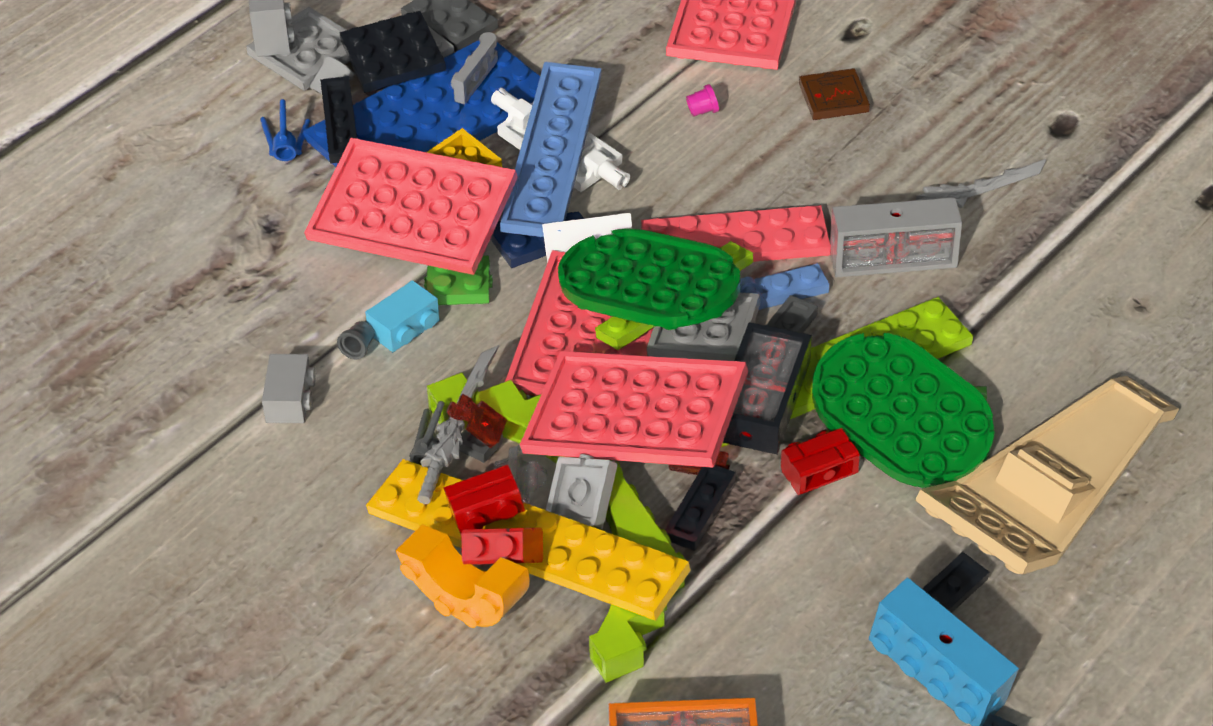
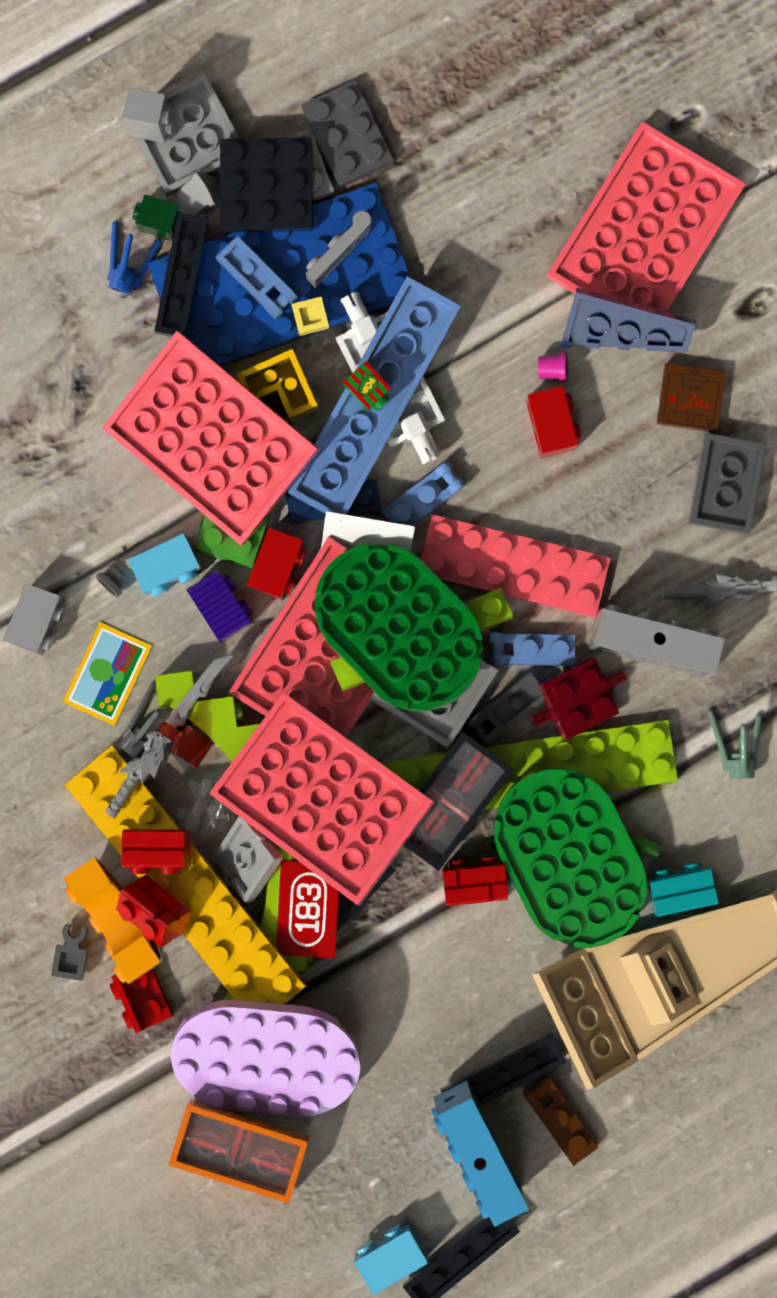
camera: 20 degrees right, 40 degrees up
none -> dark grey plate [51,923,89,981]
none -> sticker [62,622,152,726]
none -> red bracket [109,968,174,1034]
none -> dark green brick [133,194,182,241]
none -> lavender plate [171,1000,361,1117]
none -> dark purple brick [186,570,253,643]
none -> medium blue plate [216,236,298,319]
none -> red brick [246,528,307,601]
none -> red sticker [276,861,339,958]
none -> light yellow plate [292,297,329,336]
none -> brick [343,361,391,413]
none -> medium blue plate [381,460,467,526]
none -> reddish brown plate [522,1075,599,1166]
none -> red brick [525,386,582,459]
none -> dark red plate [530,657,627,740]
none -> wing [561,288,696,352]
none -> teal brick [646,862,718,917]
none -> dark grey plate [688,433,766,535]
none -> sand green plant [708,709,762,779]

